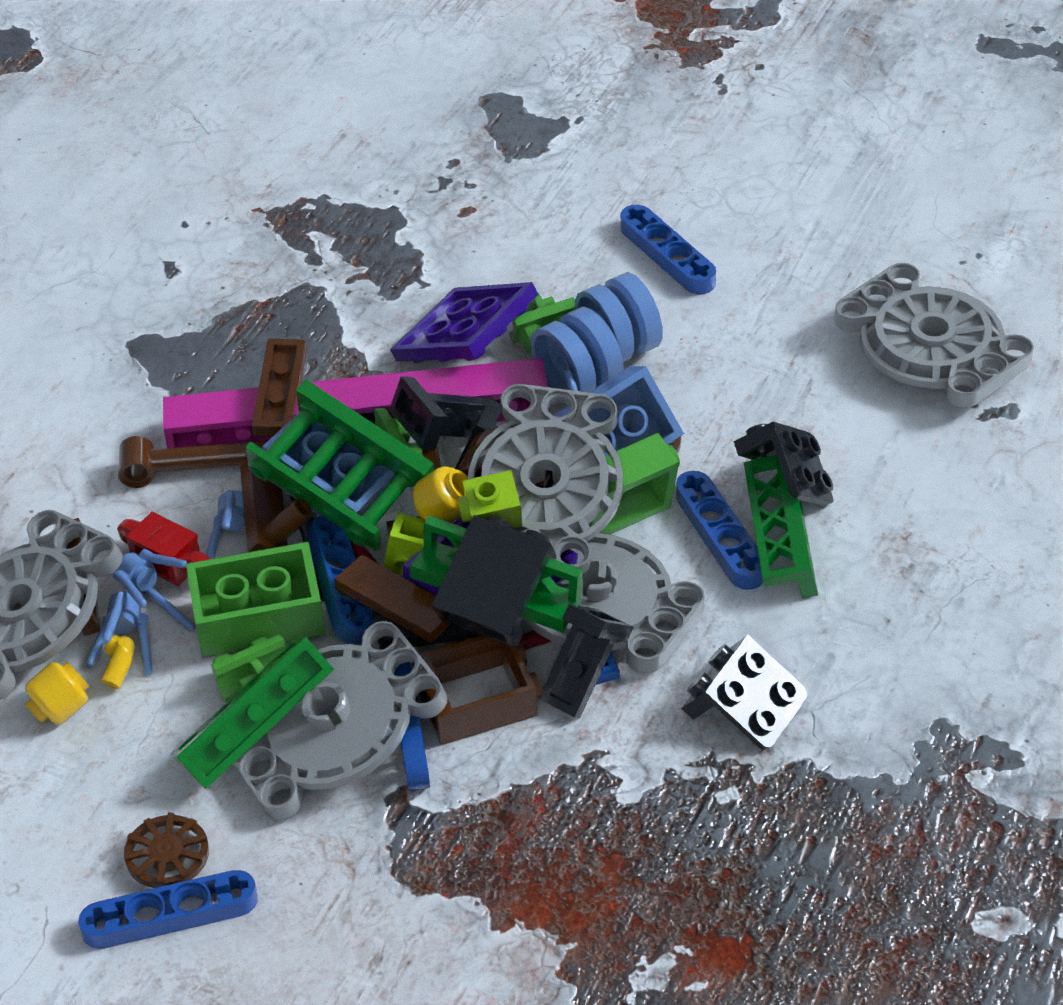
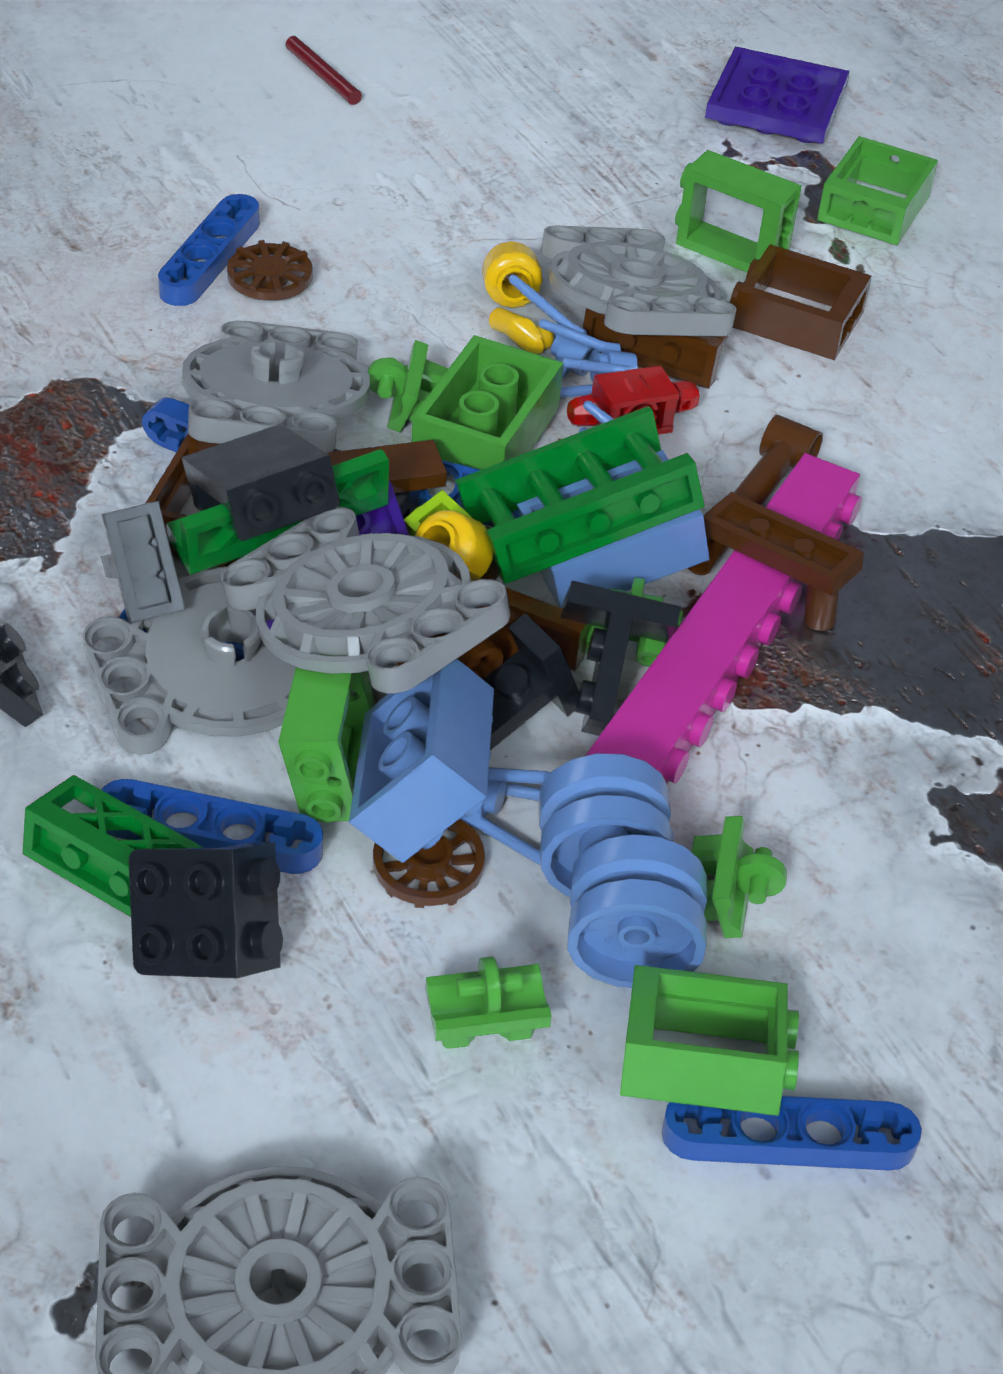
camera: 120 degrees right, 0 degrees up
green fence [170,637,335,789] -> none
dark purple plate [390,282,539,363] -> none
lime brick [457,470,523,528] -> none
none -> bright green hips [425,956,552,1049]
none -> bright green window [620,965,799,1116]

